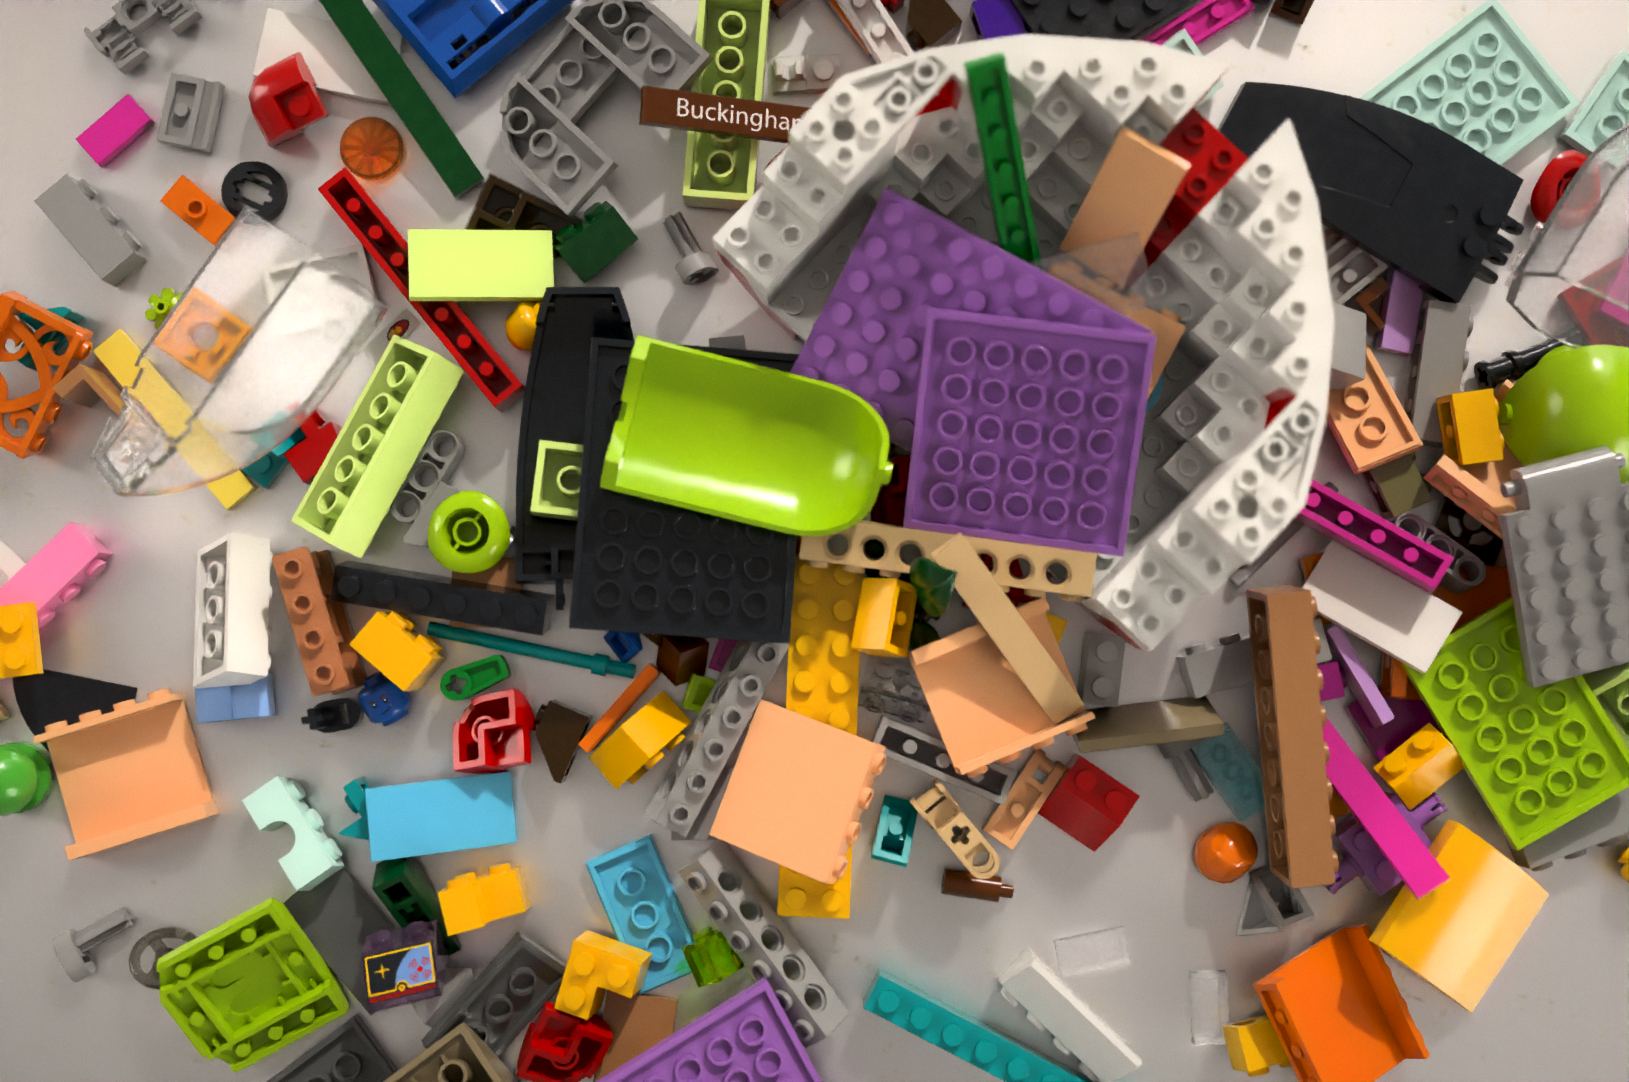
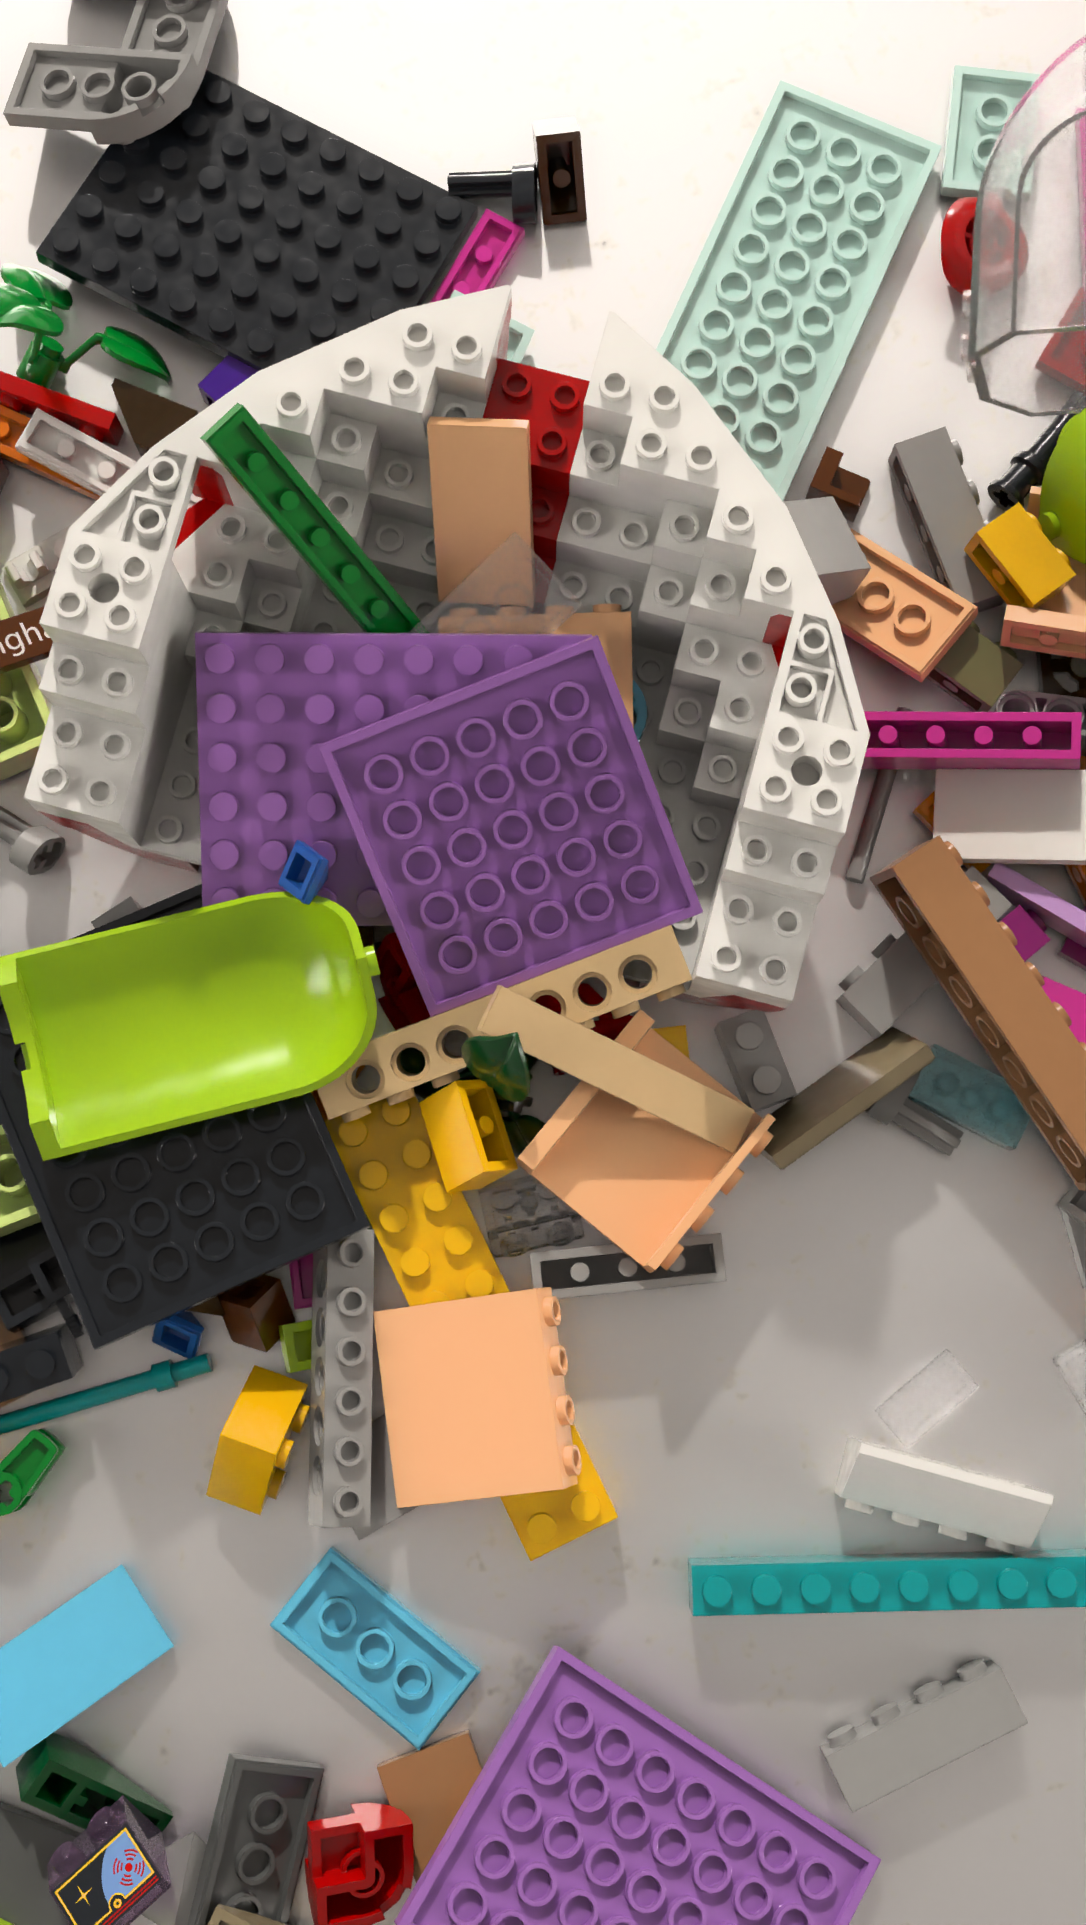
camera: 25 degrees left, 5 degrees down
yellow brick [438,862,531,936] -> none
red brick [452,689,536,774] -> none
dark brown slope [534,700,593,784] -> none
yellow brick [554,930,653,1020] -> none
orange tile [578,663,661,752] -> none
light grey brick [678,840,850,1048] -> none
clear neon green brick [681,926,745,987] -> none
teal slope [871,795,918,867] -> none
tan piece [910,778,1000,879] -> none
reddish brown cylinder [941,868,1014,902] -> none
light nougat plate [982,749,1066,850] -> none
red slope [1038,753,1140,852] -> none
orange hat [1193,822,1258,883] -> none
black windscreen [1217,82,1524,303] -> none
light grey plate [1325,238,1388,305] -> none
lavender tile [1375,266,1423,356] -> none
none -> blue slope [278,840,329,905]

